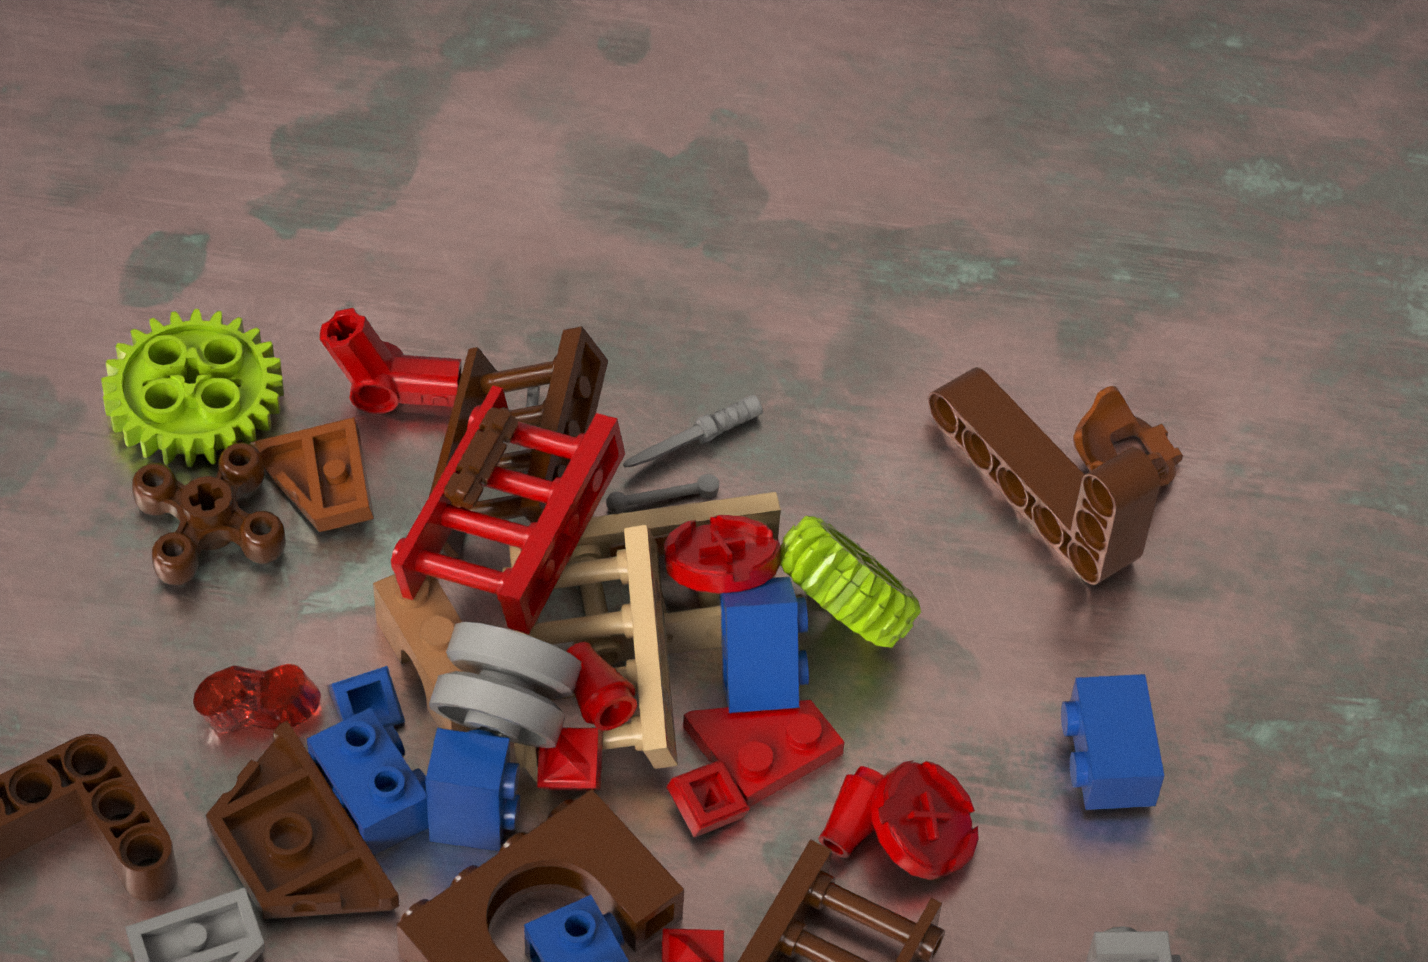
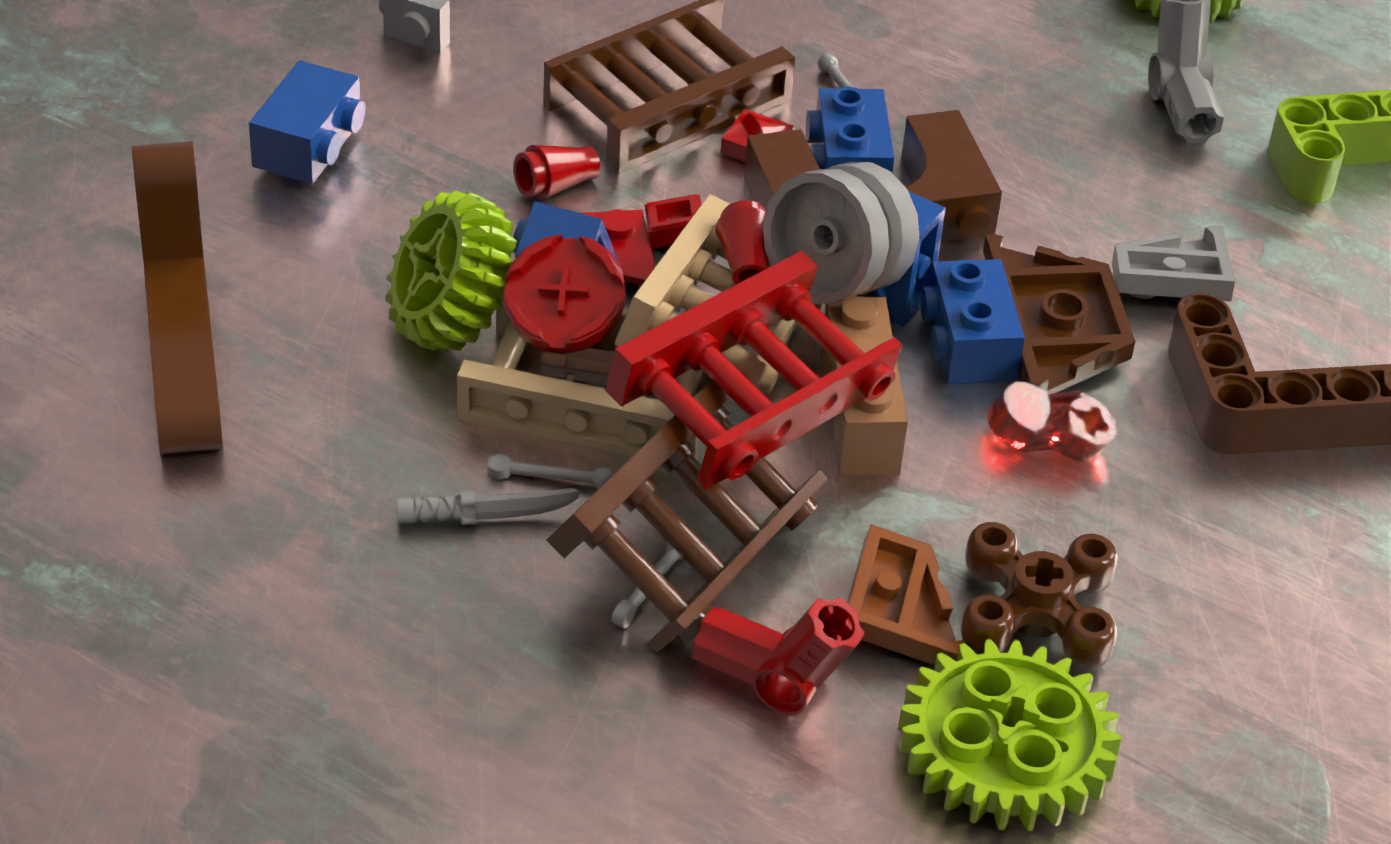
camera: 155 degrees left, 10 degrees down
blue slope [327,666,405,726] -> none
reddish brown axle [444,407,518,509] -> none
red tile [871,760,979,880] -> none
dark orange helmet [1073,386,1183,487] -> none

